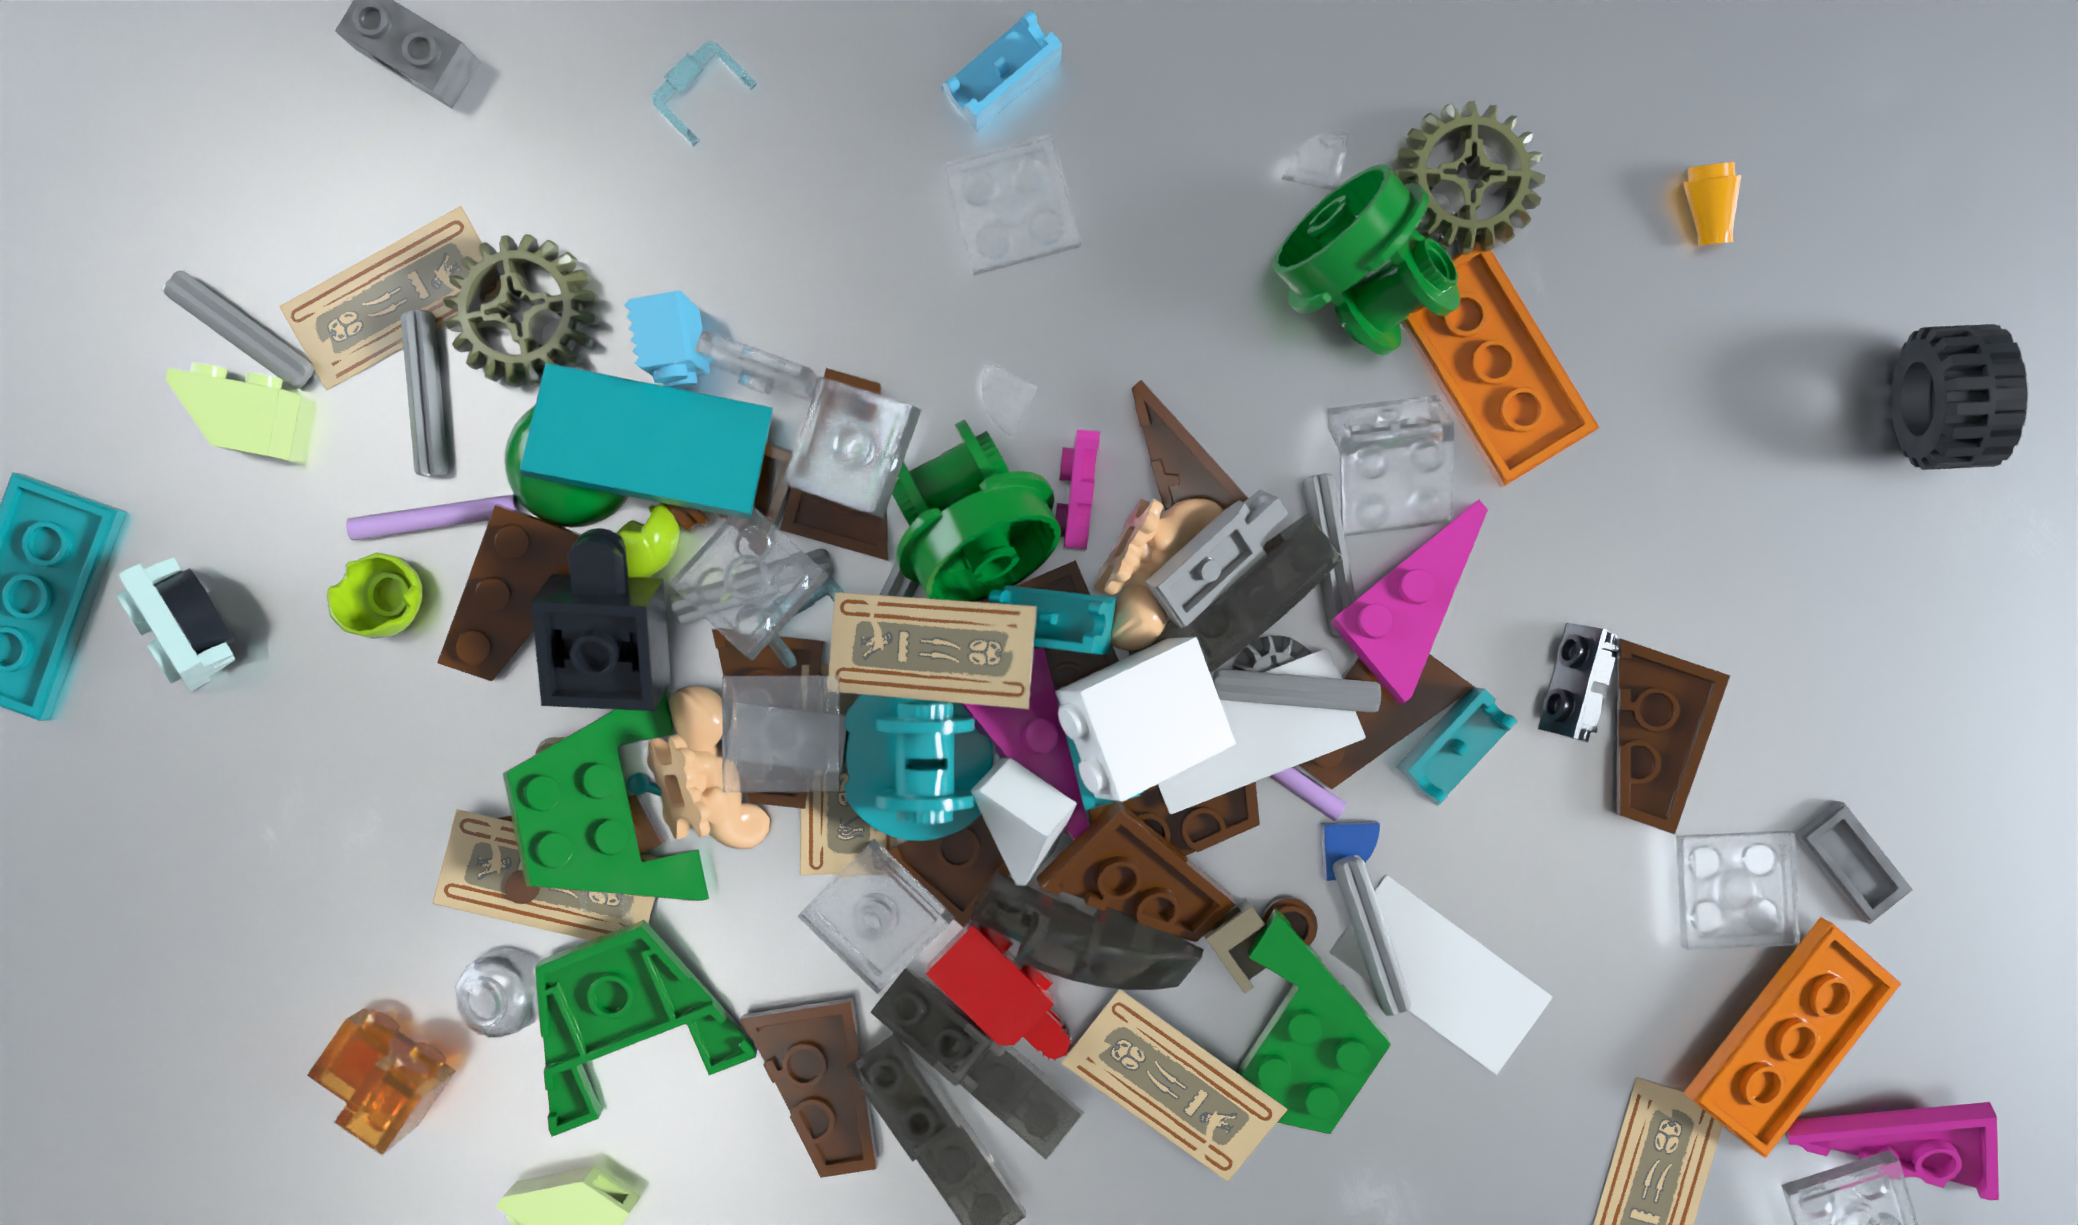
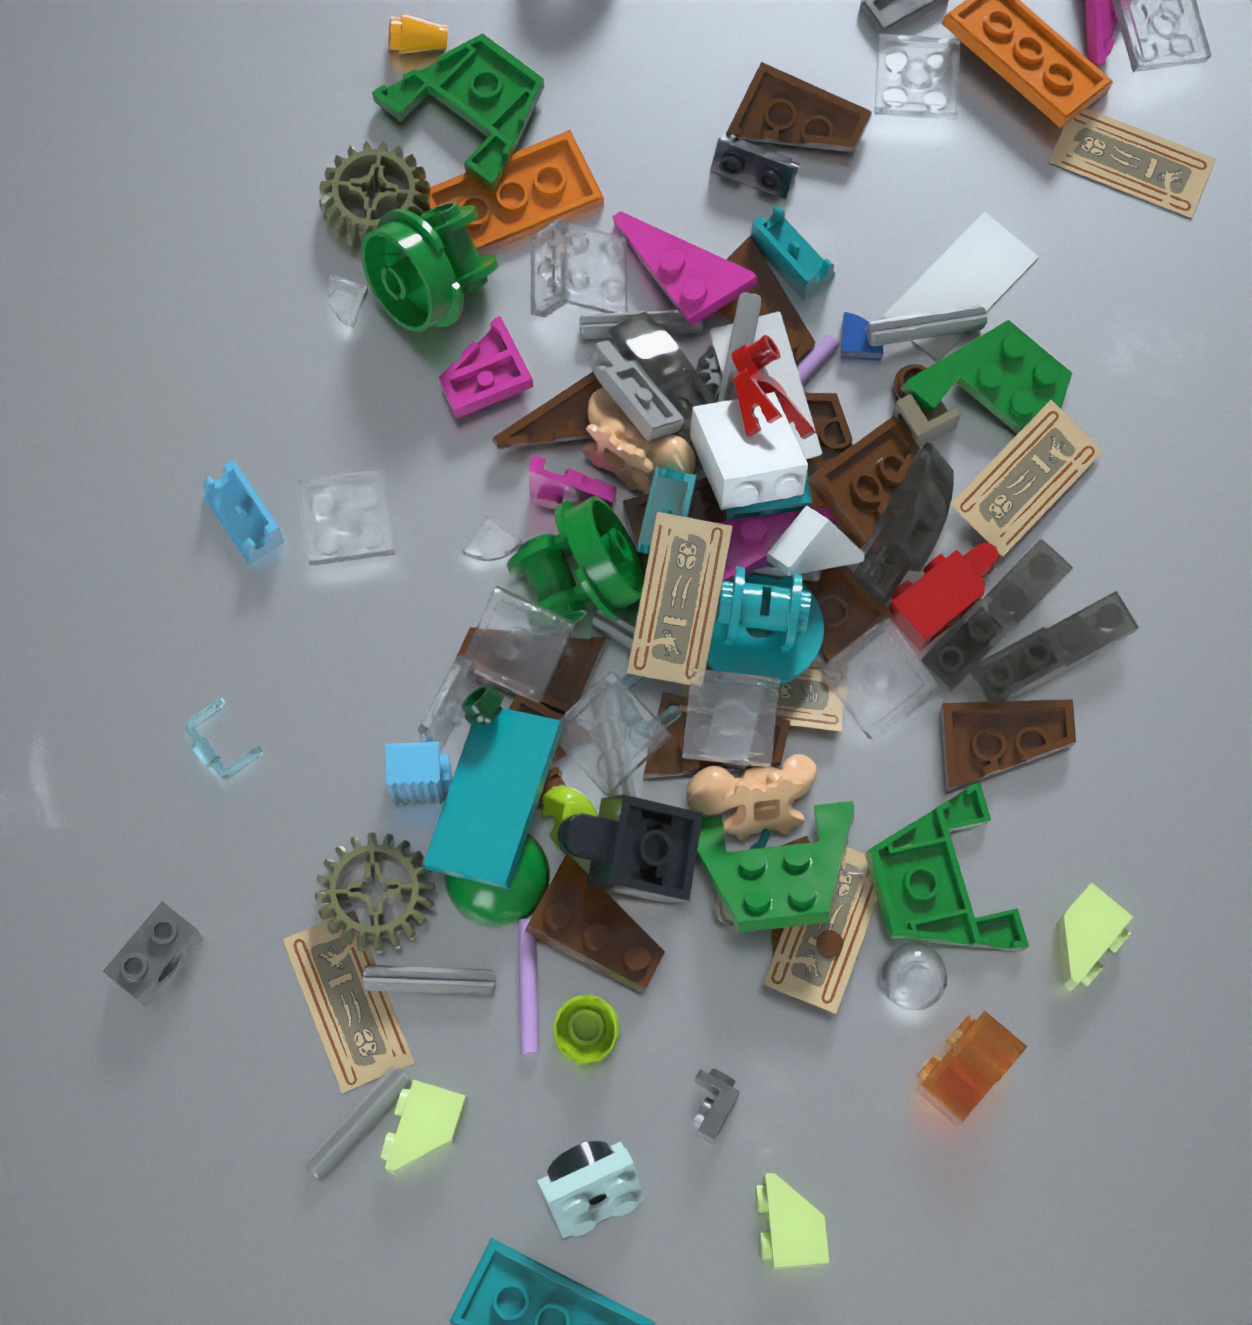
camera: 85 degrees left, 15 degrees down
none -> green wing [372,33,544,192]
none -> dark pink wing [438,316,534,419]
none -> dark green plate [461,684,504,725]
none -> flat silver bracket [694,1068,740,1144]
none -> red piece [731,335,816,440]
none -> yellowish green slope [755,1173,830,1270]

